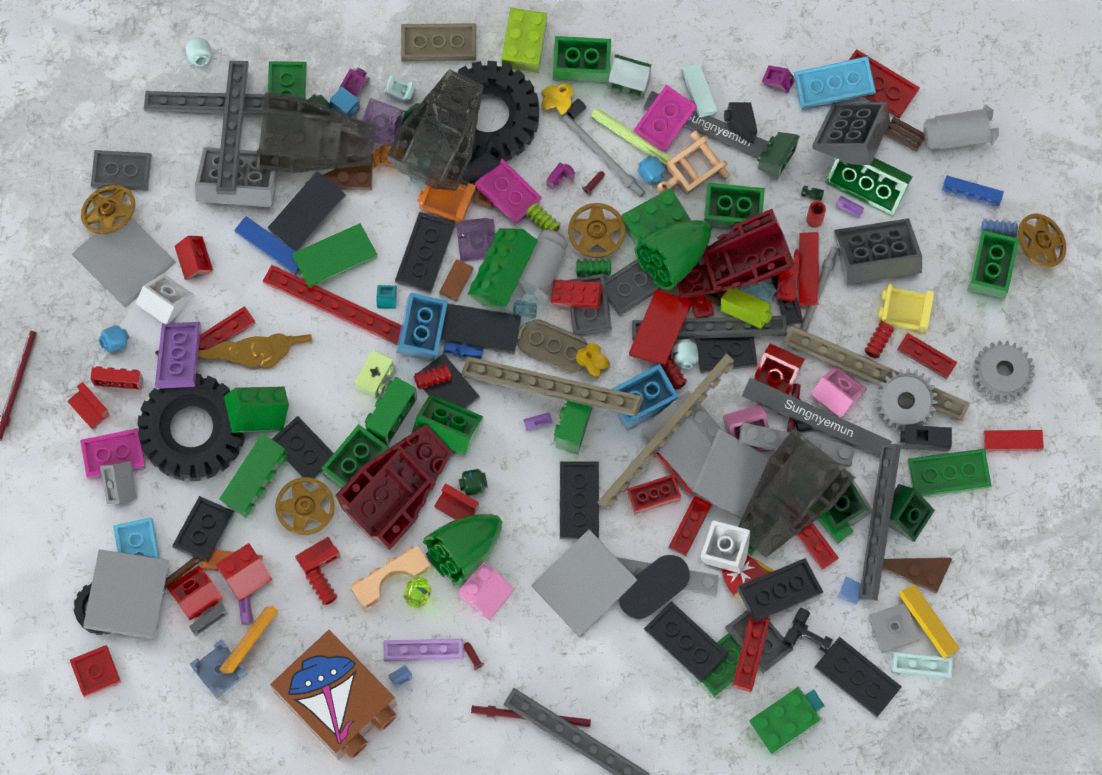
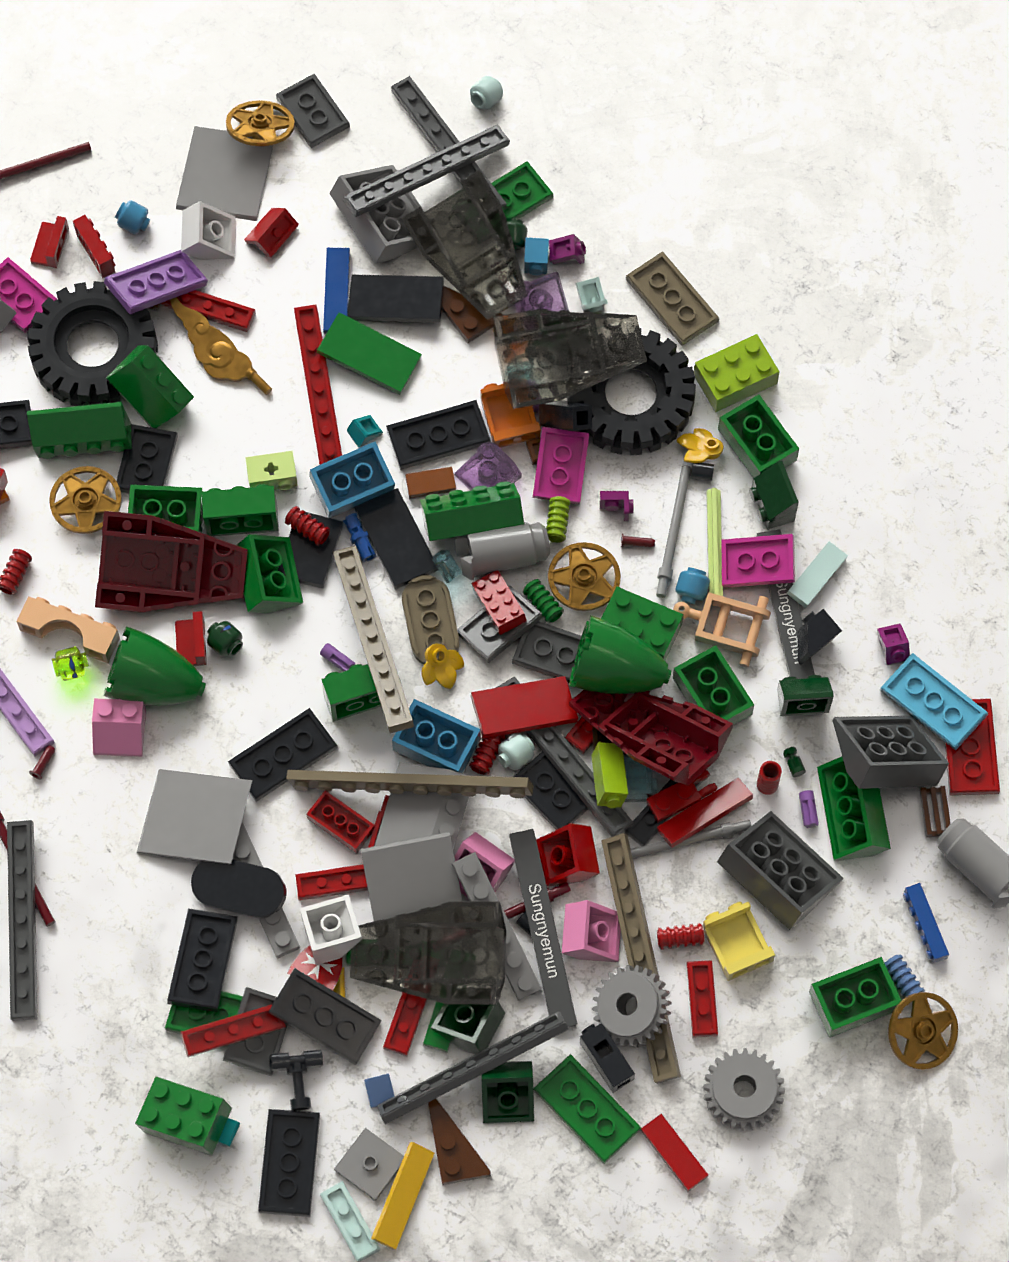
camera: 55 degrees right, 5 degrees down
red panel [295,537,341,575] -> none

